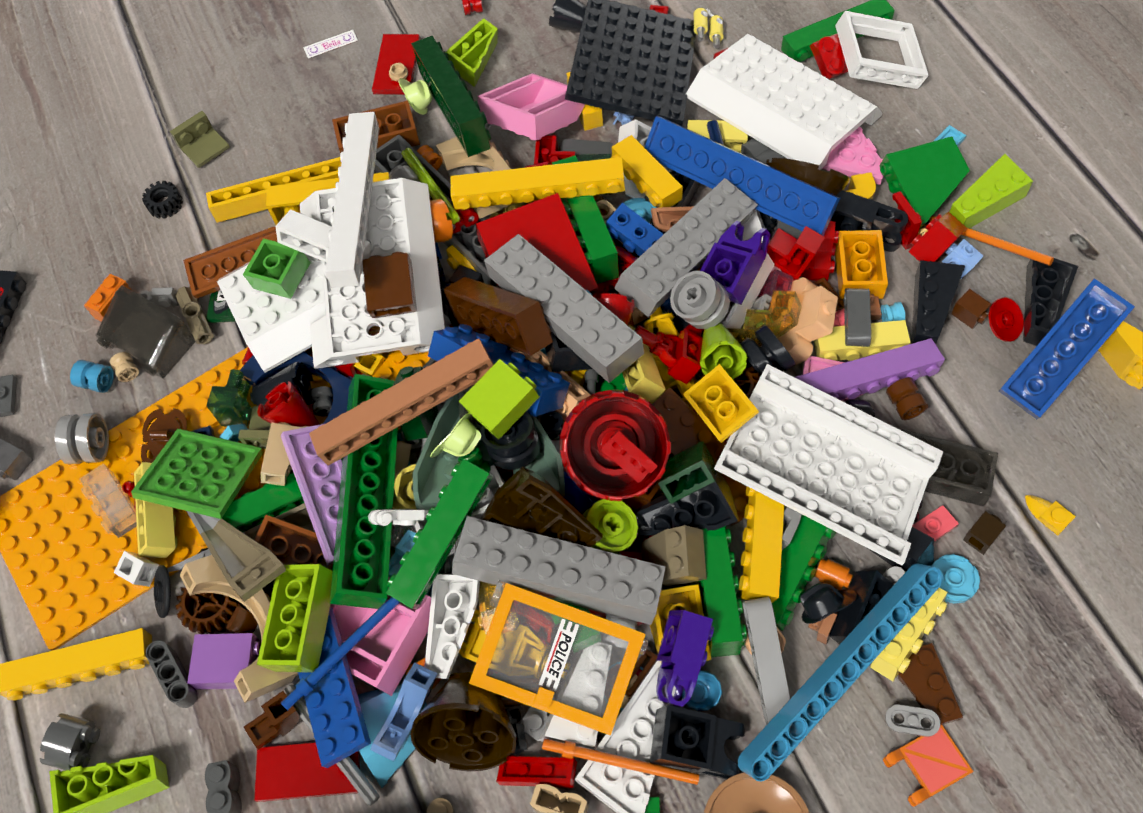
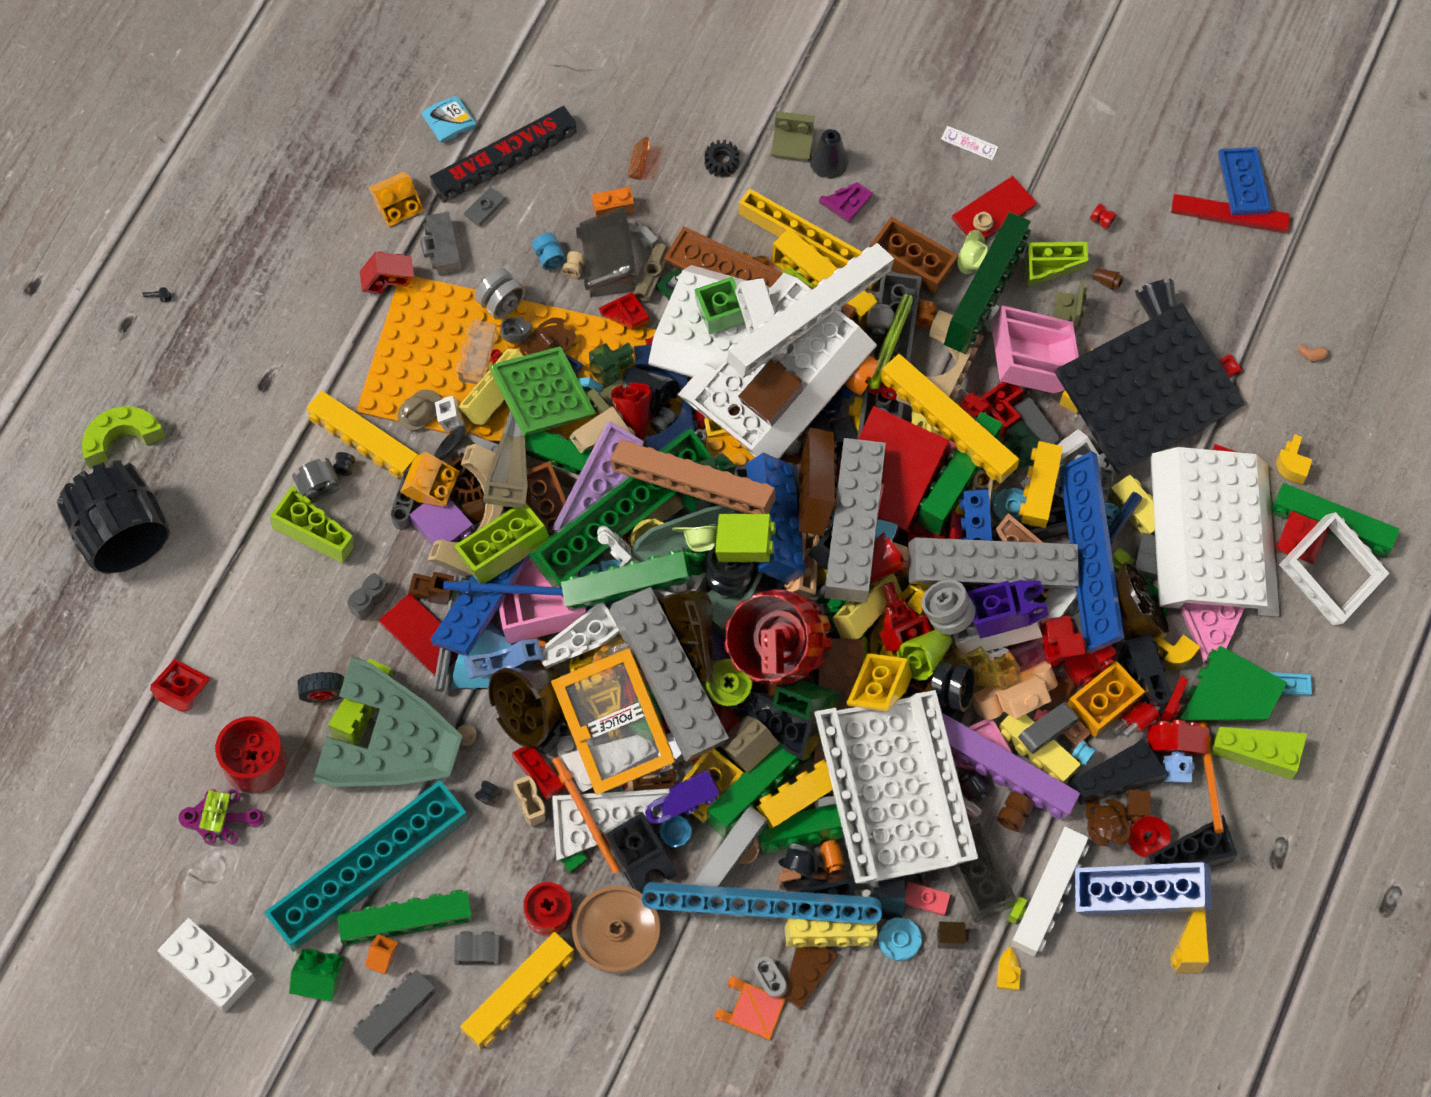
camera: 40 degrees right, 5 degrees up
light yellow piece [693,8,723,49] -> none
none -> black wheel [333,452,356,476]
none -> dark tan piece [398,390,442,430]
none -> light orange slope [400,451,460,507]
none -> dark grey hair [500,316,531,344]
none -> red wing [598,292,650,330]
none -> clear orange slope [628,137,649,180]
none -> black cone [810,129,848,179]
none -> magenta wing [819,182,873,223]
none -> lime plate [1007,896,1027,924]
none -> white brick [1010,827,1089,957]
none -> olive bracket [1053,280,1087,332]
none -> reddish brown shield [1085,800,1130,846]
none -> reddish brown cone [1092,268,1123,290]
none -> red piece [1112,701,1160,737]
none -> yellow brick [1276,434,1312,485]

